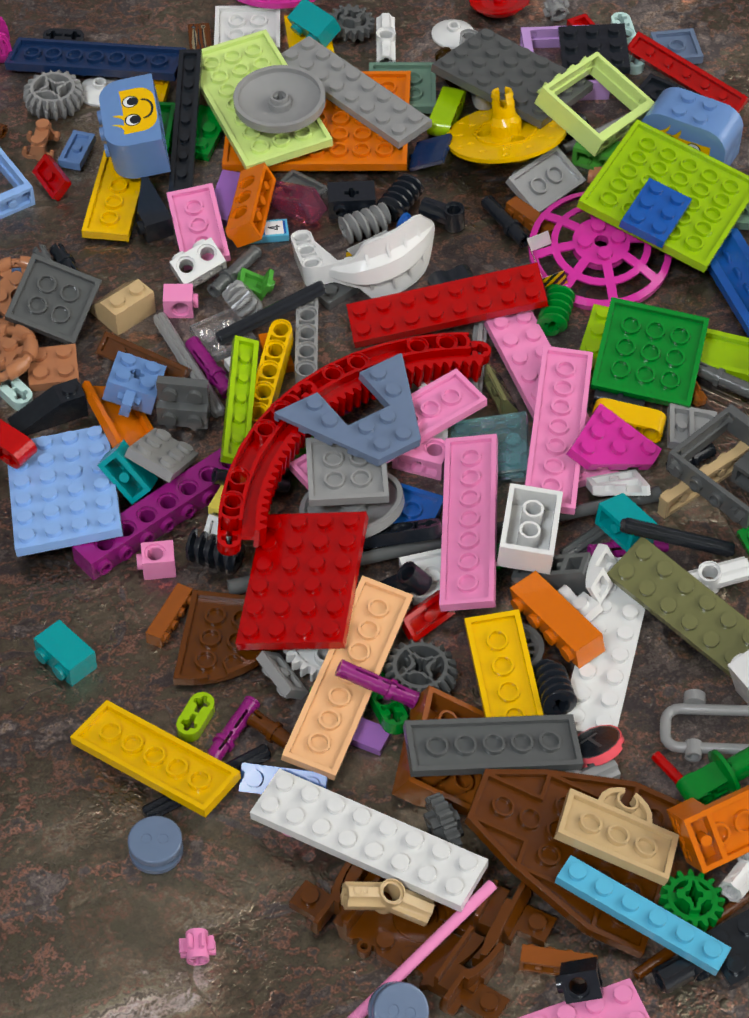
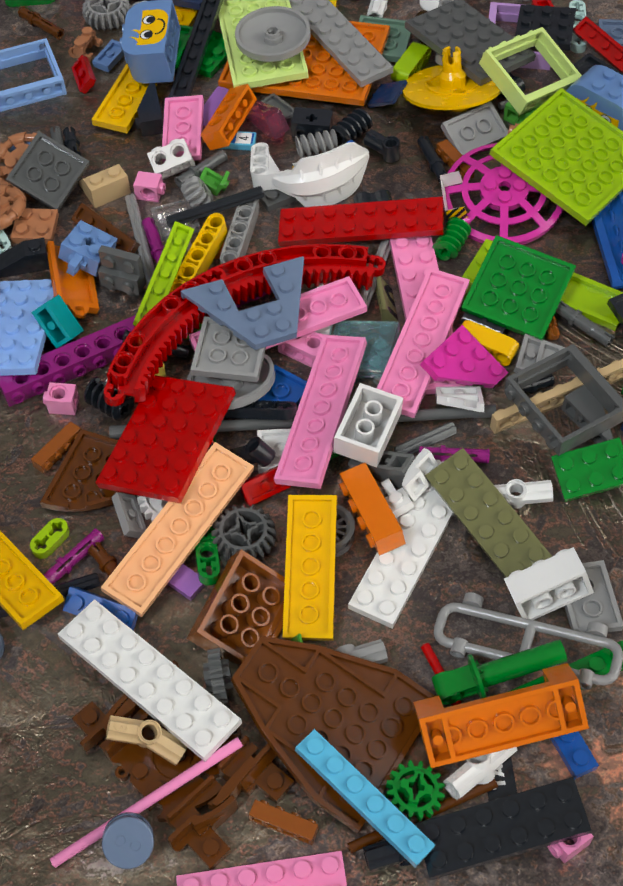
camera: 15 degrees right, 5 degrees up
light grey plate [124,428,199,483] -> none
magenta pin [335,659,420,709] -> none
dark grey plate [403,714,583,777] -> none
black piece [532,659,577,715] -> none
tan plate [554,787,679,886] -> none
black brick [555,957,604,1004] -> none
tile [578,725,625,768] -> none
teal brick [595,493,658,552] -> none
blue plate [619,178,692,248] -> none
black axle [620,517,736,557] -> none

